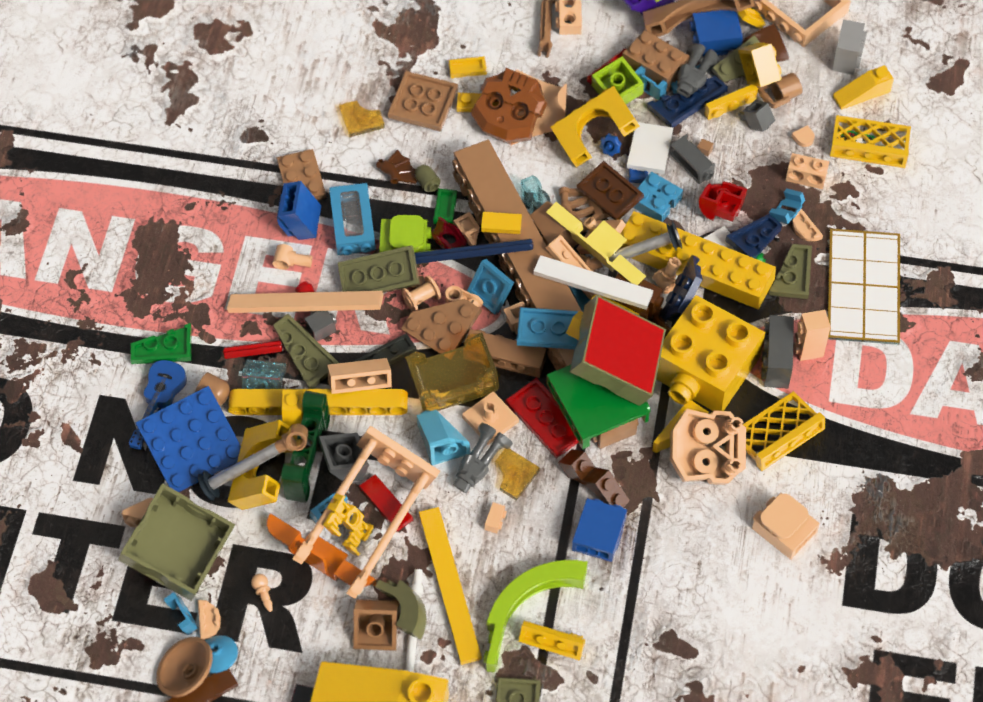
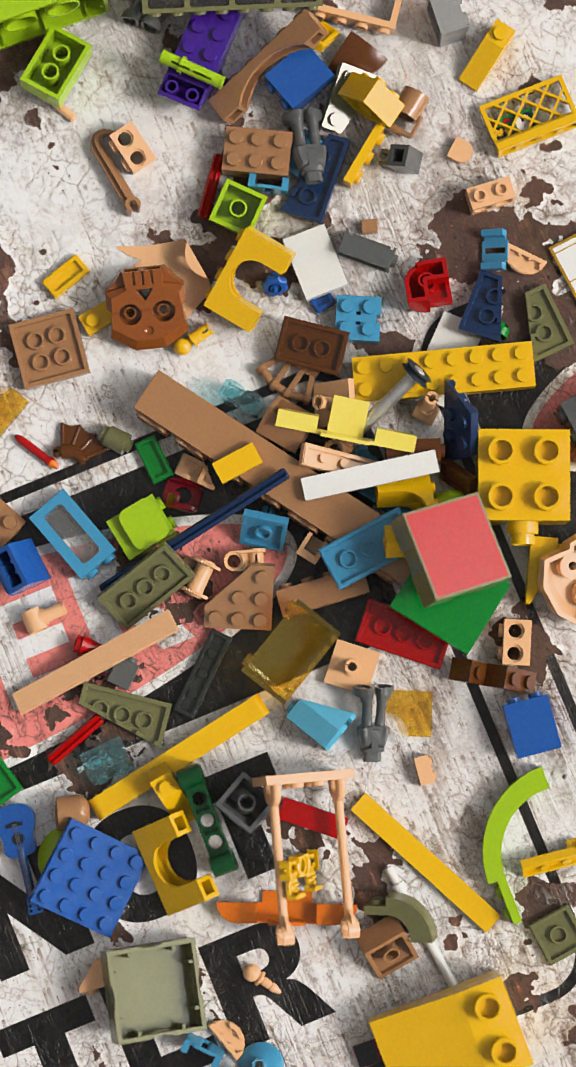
camera: 25 degrees left, 25 degrees up
piece [198,424,308,501] -> none
dark azure piece [310,493,348,523] -> none
light nougat brick [327,358,392,394] -> none
none -> red piece [15,434,59,469]
none -> yellow pin [174,322,214,355]
none -> light nougat brick [497,619,532,666]

